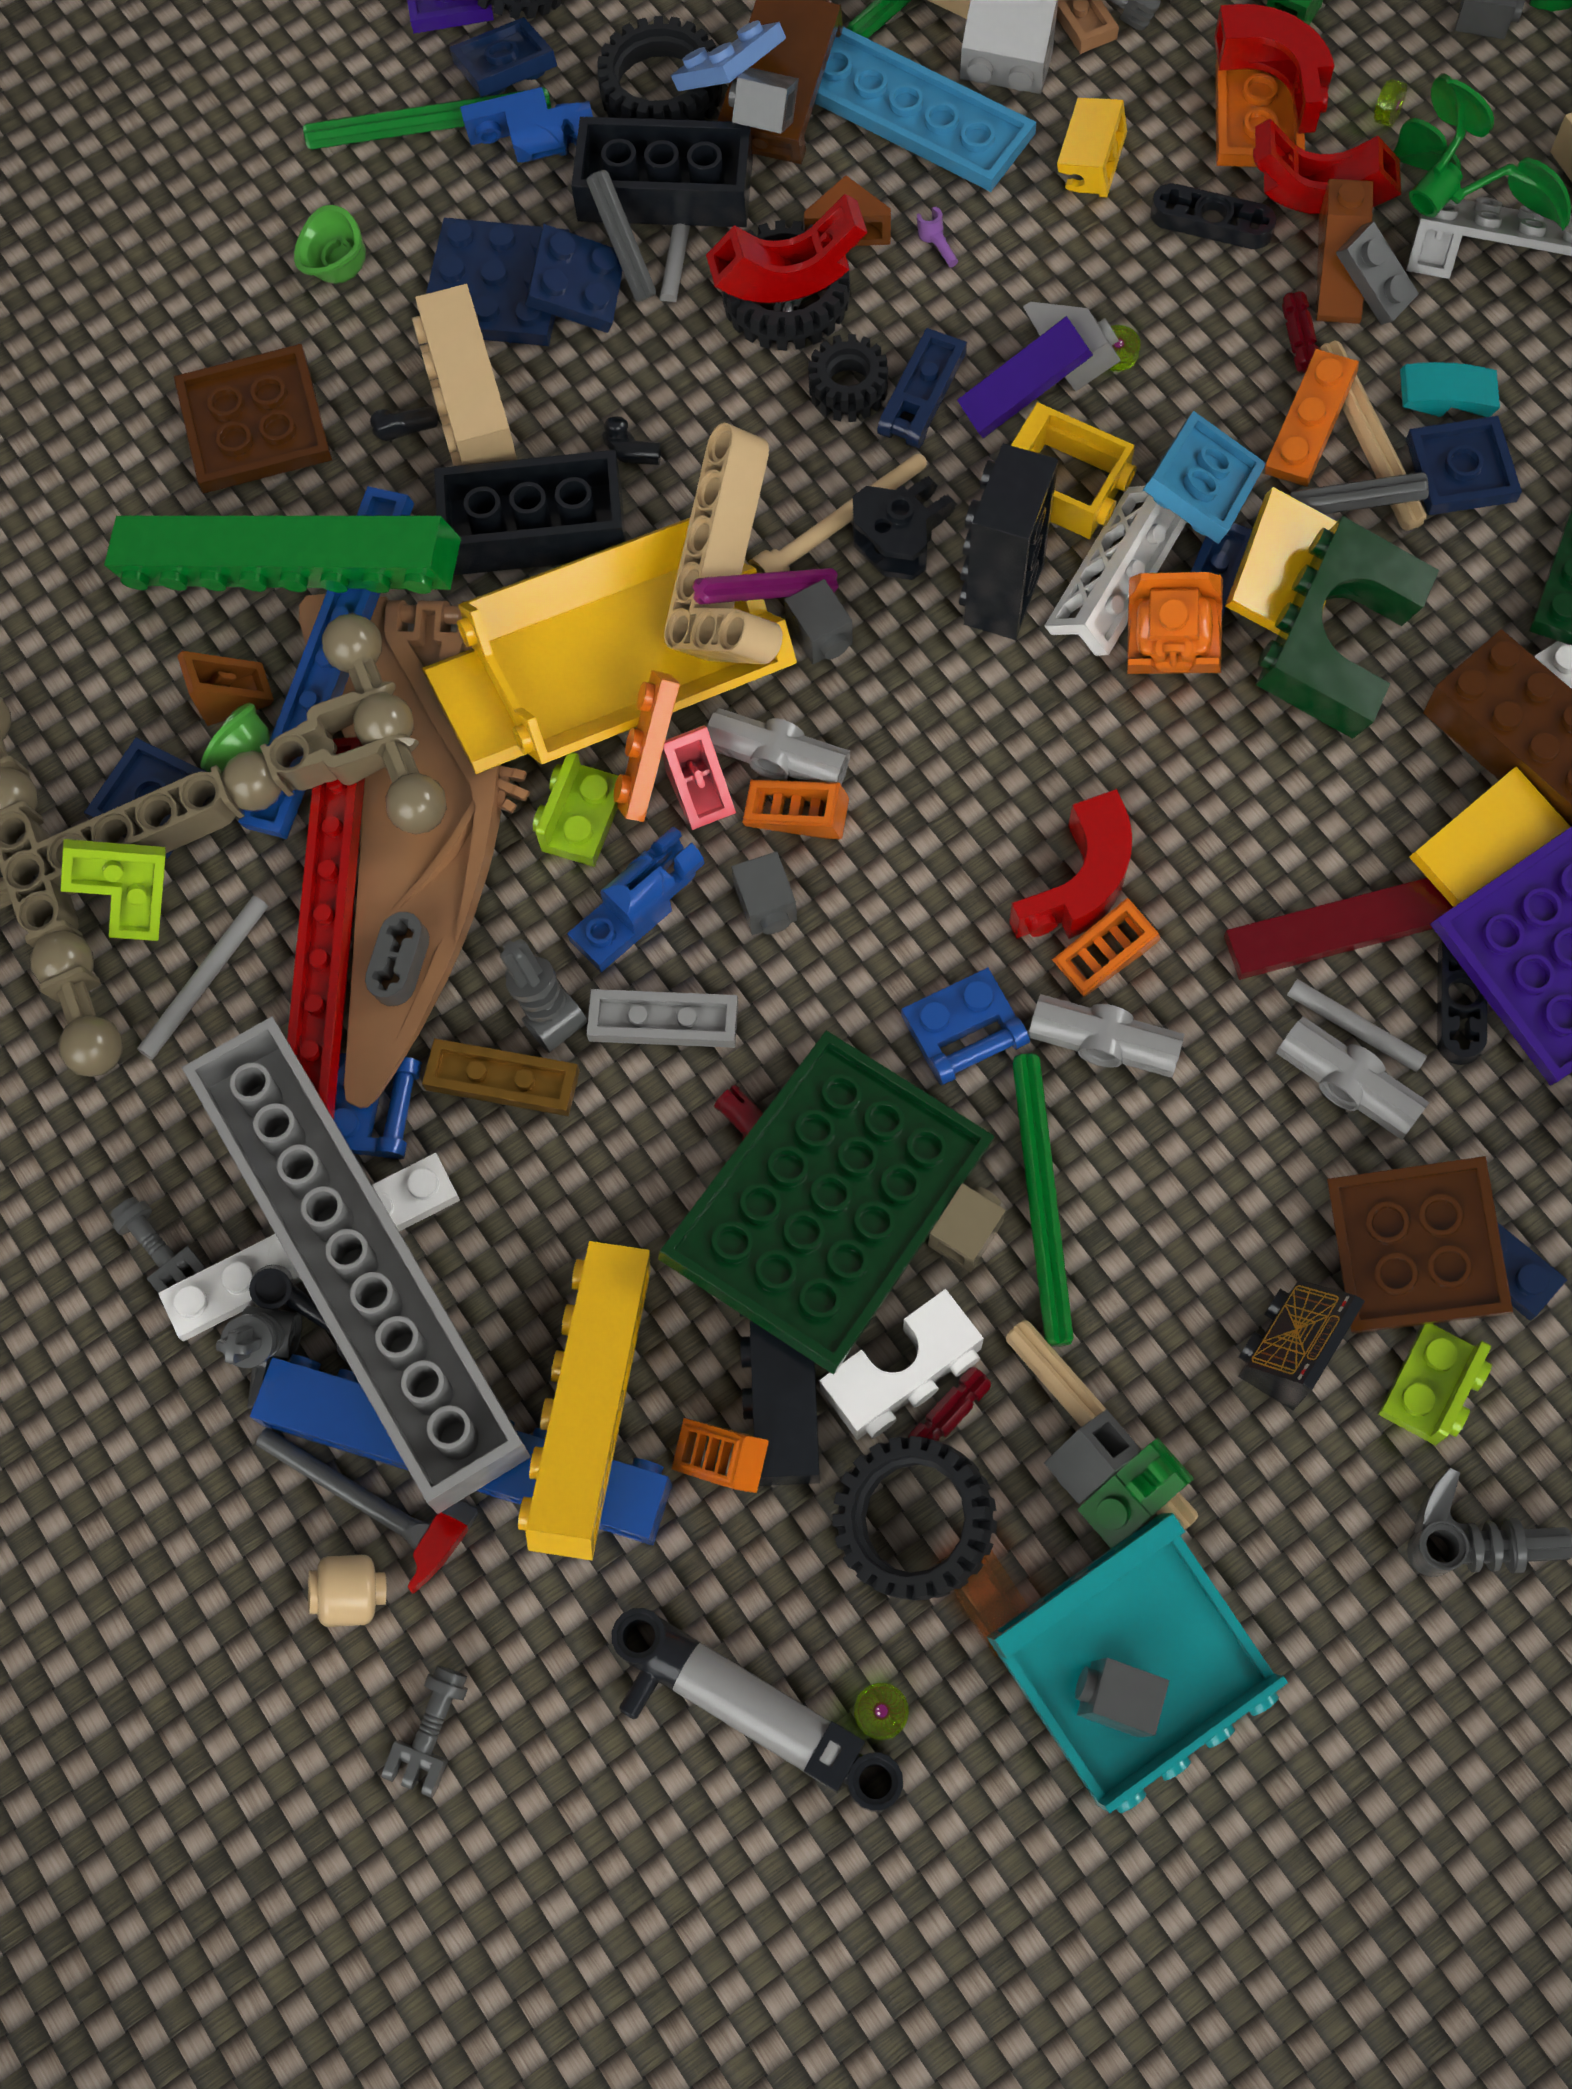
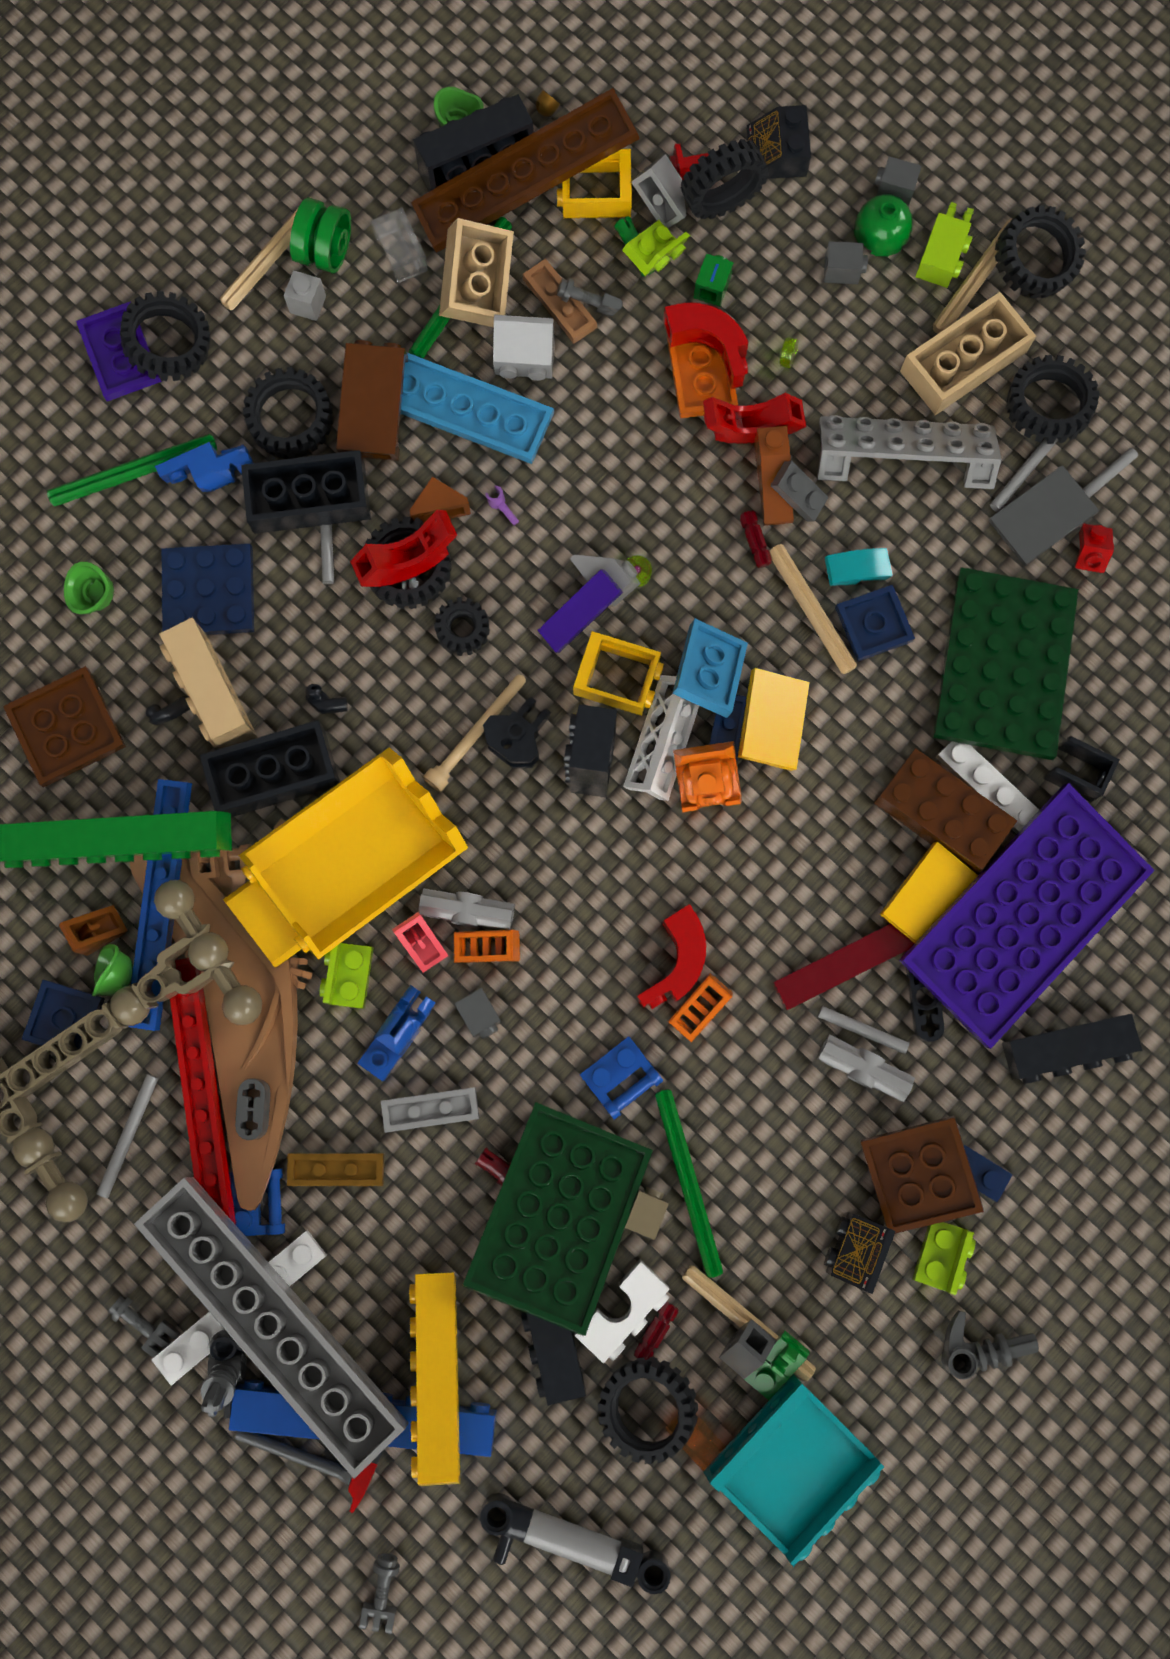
camera: 15 degrees left, 10 degrees up
lime plate [61,839,165,941] -> none
tan head [308,1554,386,1627] -> none
dark blue plate [449,17,557,97] -> none
dark grey piece [500,939,588,1053] -> none
dark blue plate [525,224,623,333] -> none
dark grey axle [587,170,656,302] -> none
orange plate [614,670,680,822] -> none
tan beam [664,423,783,664] -> none
medium blue plate [671,20,786,91] -> none
orange slope [671,1418,769,1493] -> none
magenta axle [692,568,839,605] -> none
brick [728,67,799,134] -> none
dark grey brick [784,579,853,665] -> none
clear neon green tile [854,1683,909,1741] -> none
dark blue plate [877,328,967,449] -> none
light grey piece [1028,994,1185,1078] -> none
yellow hinge [1057,97,1127,198] -> none
dark grey brick [1075,1658,1170,1738] -> none
black beam [1150,183,1276,249] -> none
dark green arch [1256,516,1439,739] -> none
orange plate [1265,349,1359,487] -> none
dark grey axle [1290,472,1429,514] -> none
green plant [1393,73,1571,231] -> none

